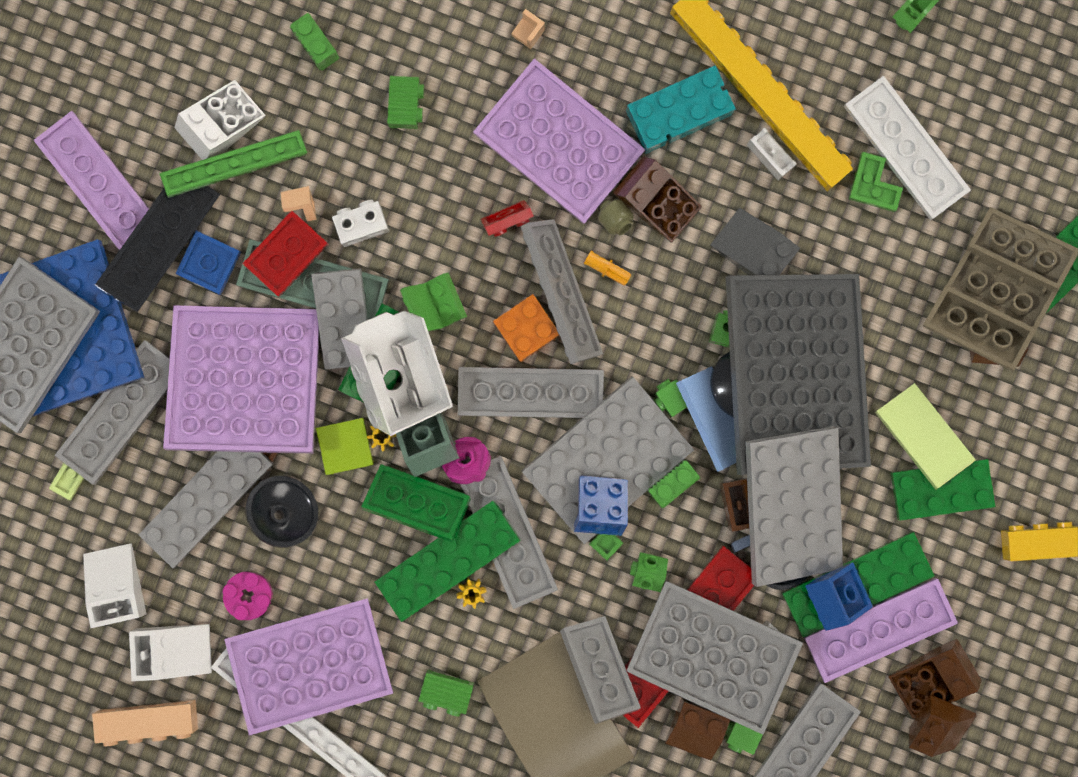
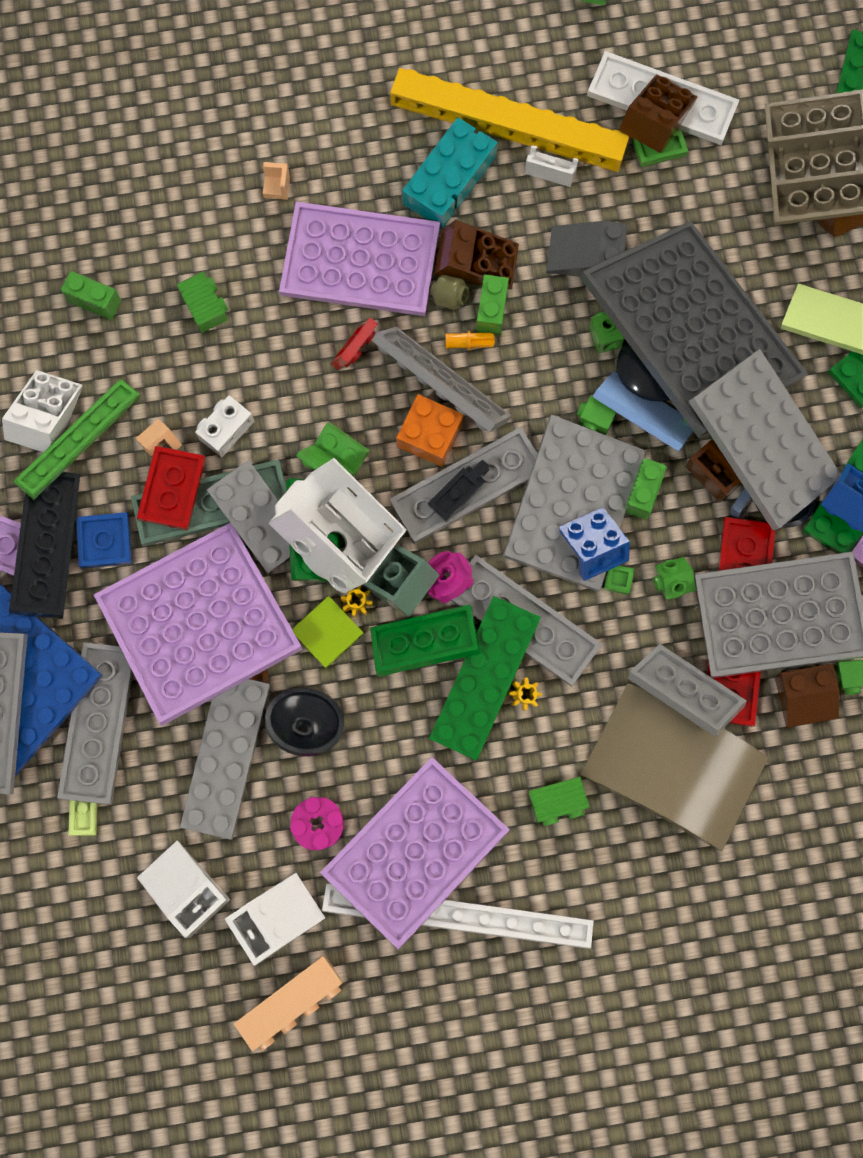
camera: 30 degrees left, 10 degrees down
none -> black hinge [428,459,490,523]
none -> bright green brick [476,275,509,335]
none -> reddish brown slope [619,74,698,153]

